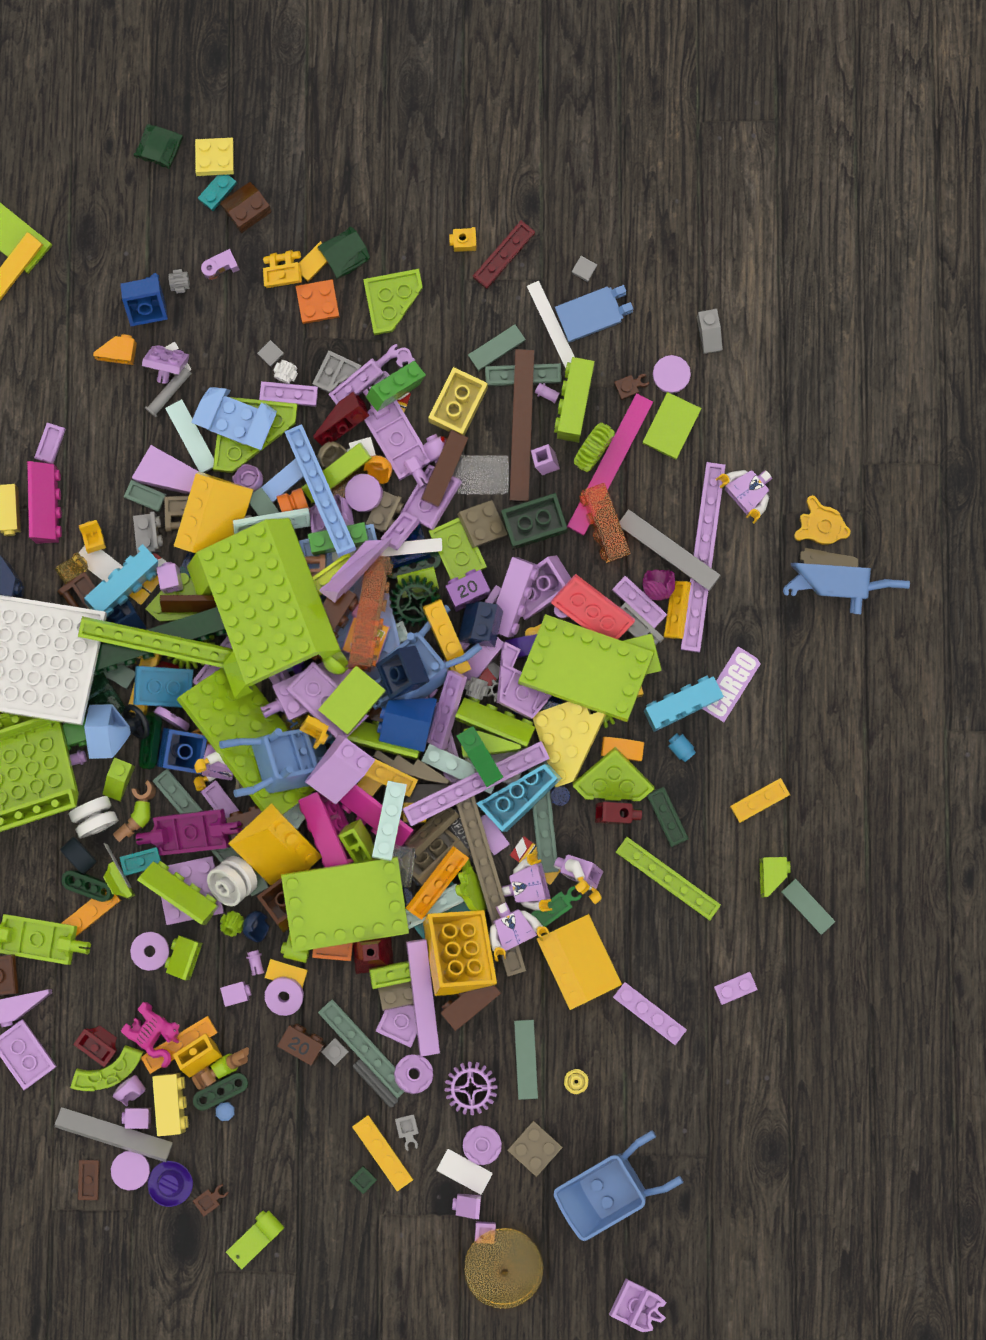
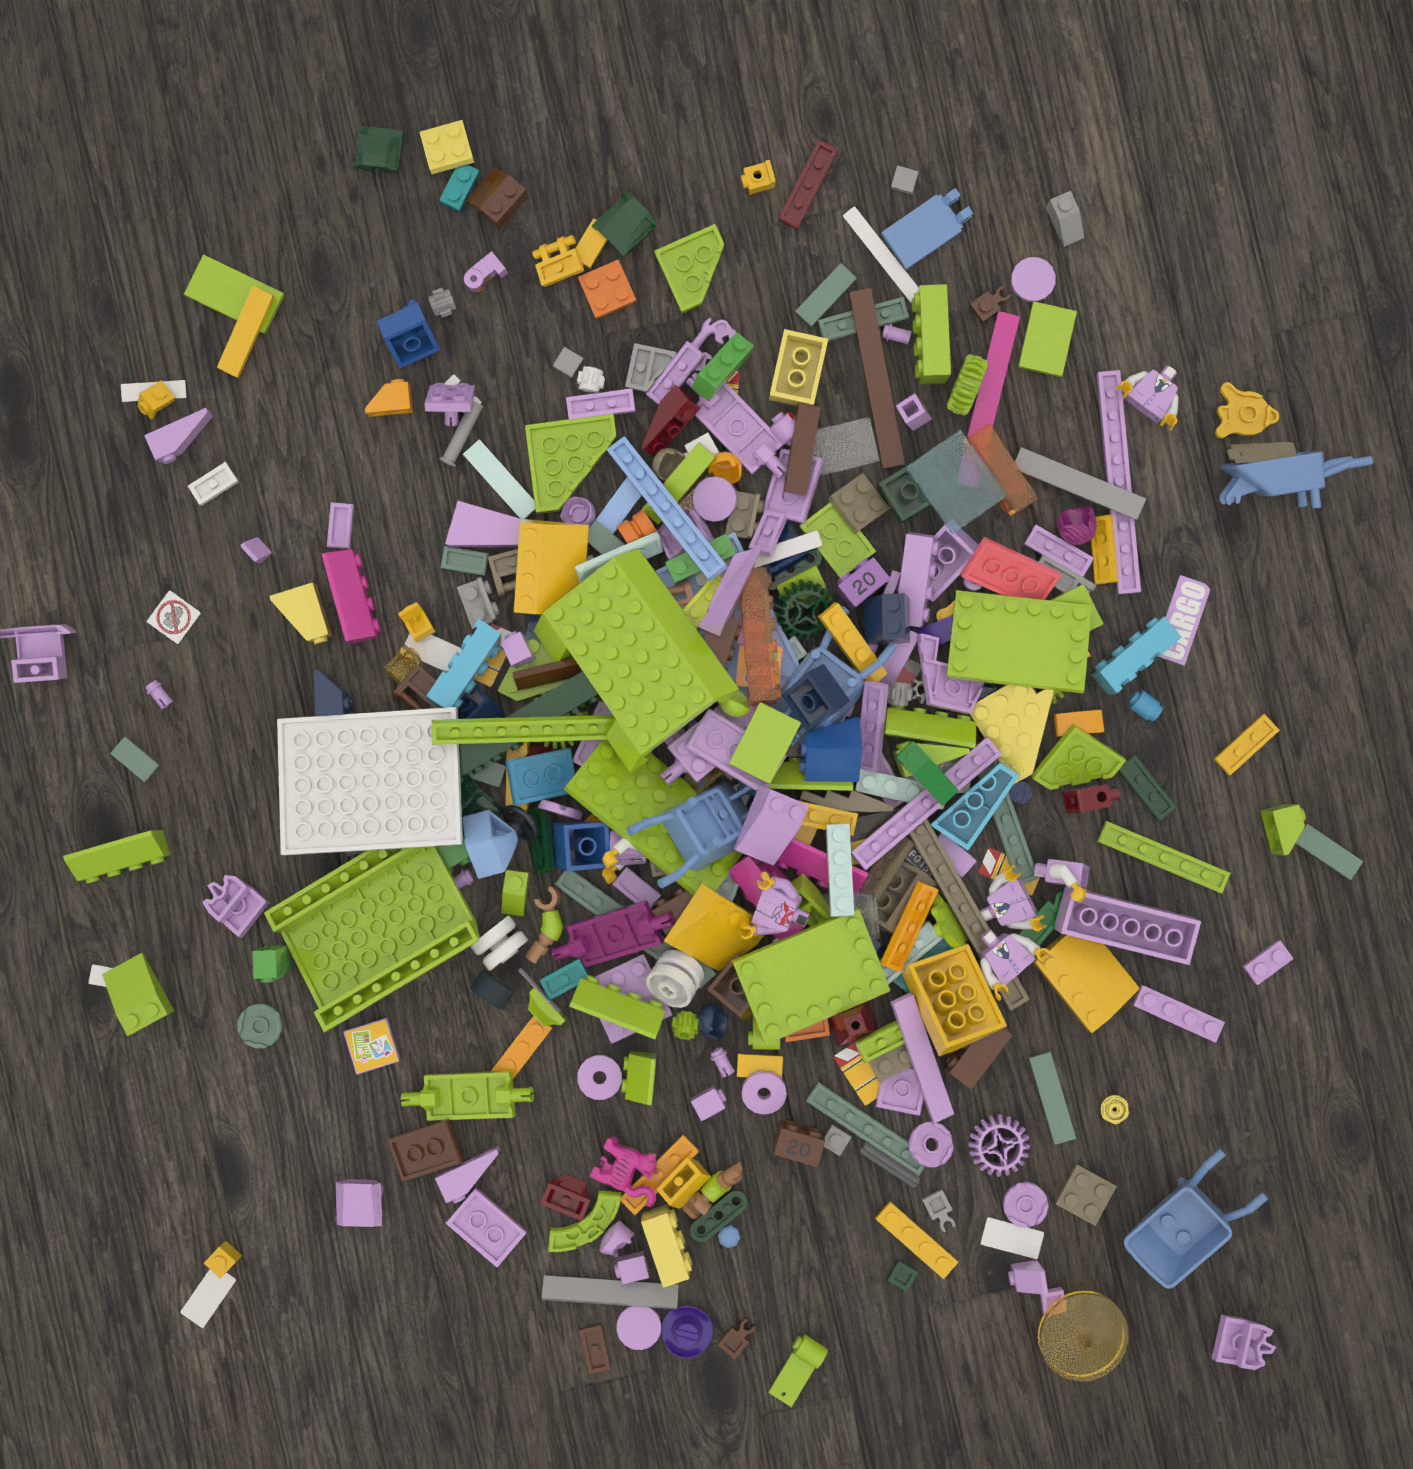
camera: 20 degrees left, 5 degrees up
dark green plate [61,870,114,902] -> none
light blue piece [191,387,277,450] -> none
yellow bracket [299,715,329,749] -> none
none -> lavender torso [739,872,810,939]
none -> yellow sticker [833,1042,880,1105]
none -> clear light blue piece [905,430,1008,534]
none -> lavender brick [1054,885,1201,965]

